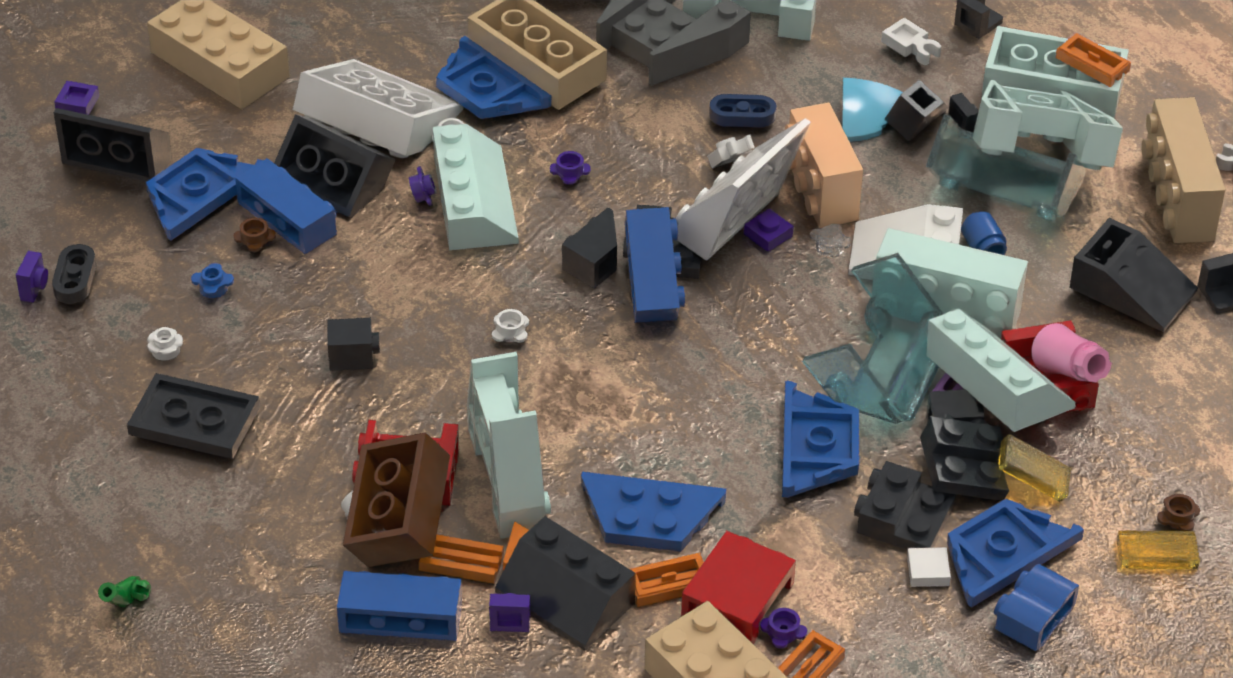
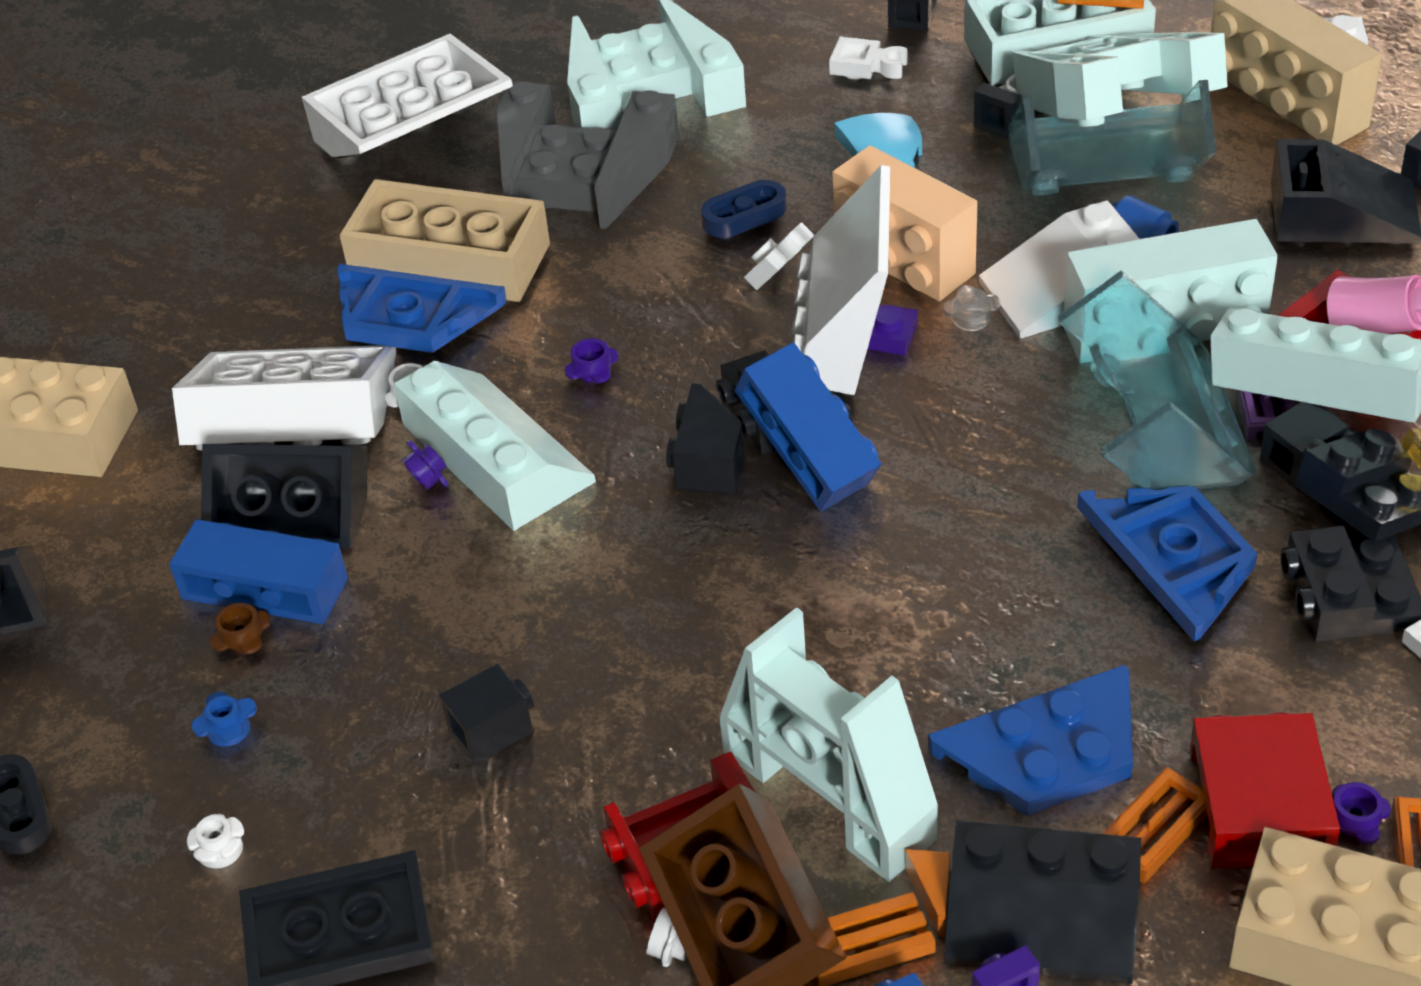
camera: 25 degrees left, 0 degrees up
blue wing [146,148,263,240] -> none
white plate [492,309,529,343] -> none
black slope [885,80,949,141] -> none

